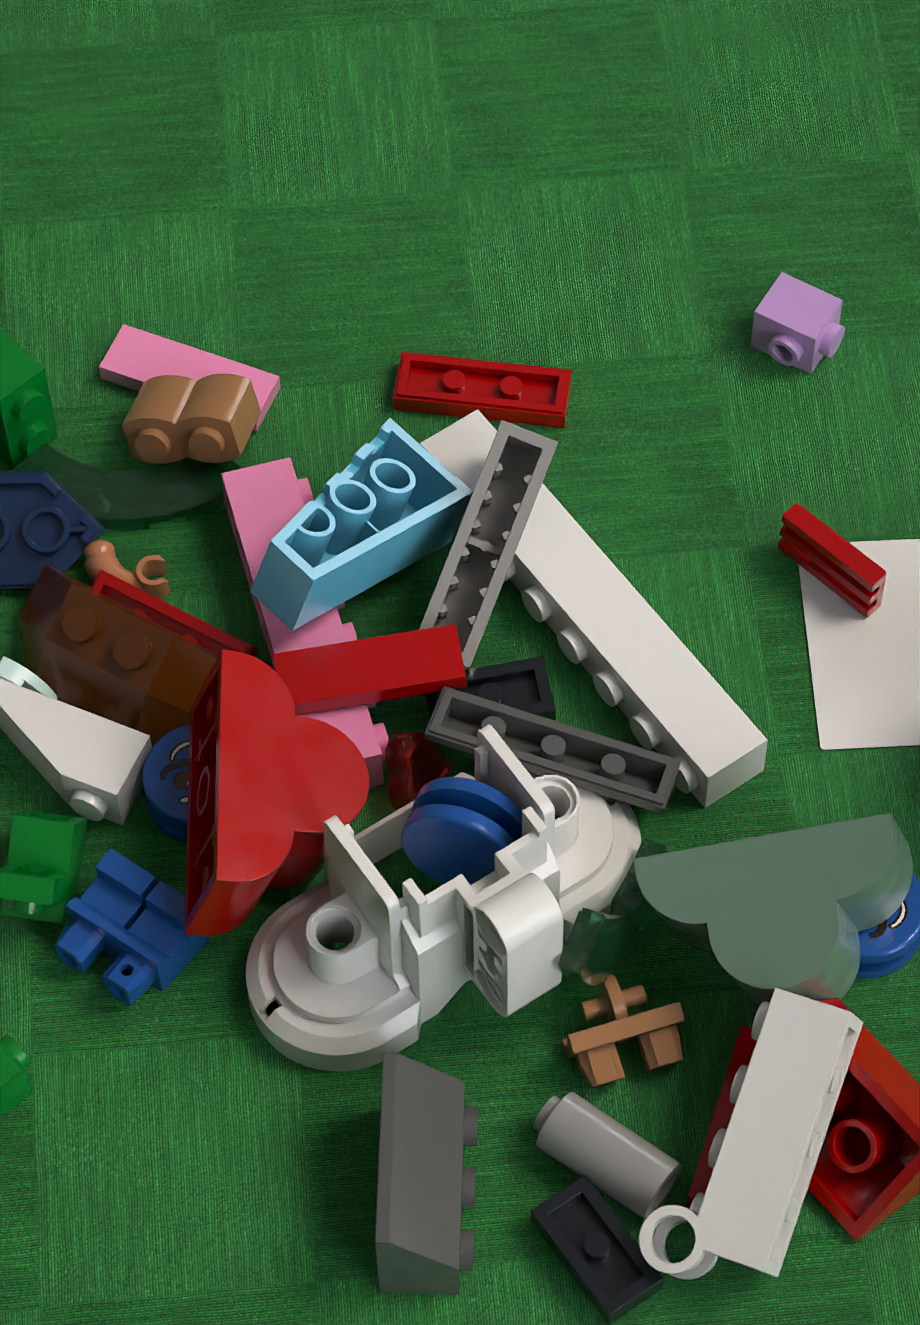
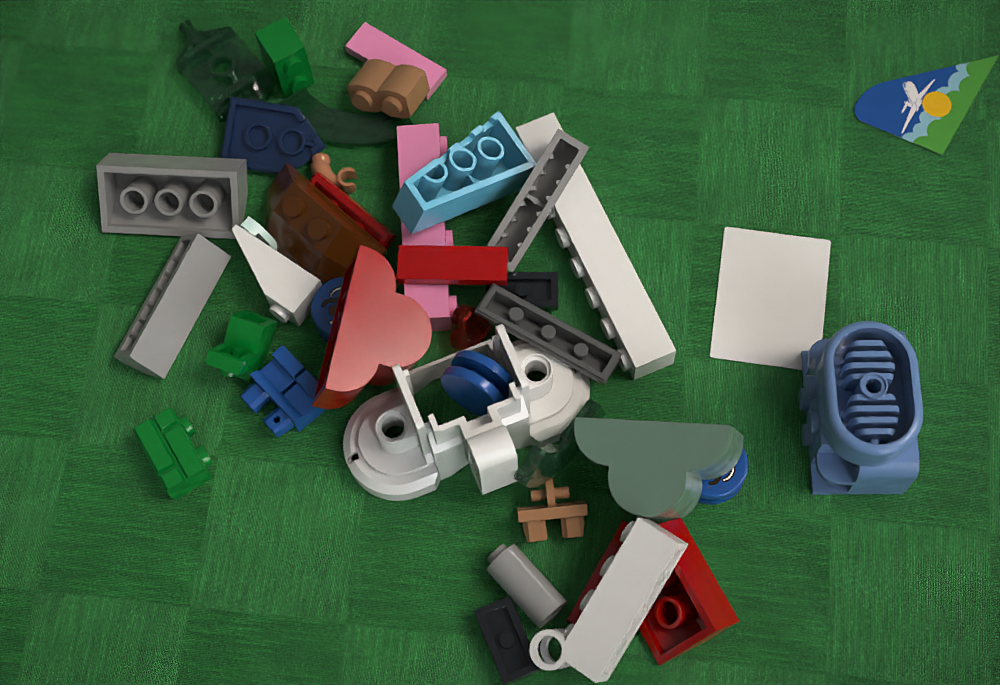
camera: 15 degrees right, 10 degrees up
dark grey slope [375,1053,478,1294] -> none
red tile [393,352,572,428] -> none
lavender brick [751,272,845,374] -> none
red tile [778,503,887,618] -> none

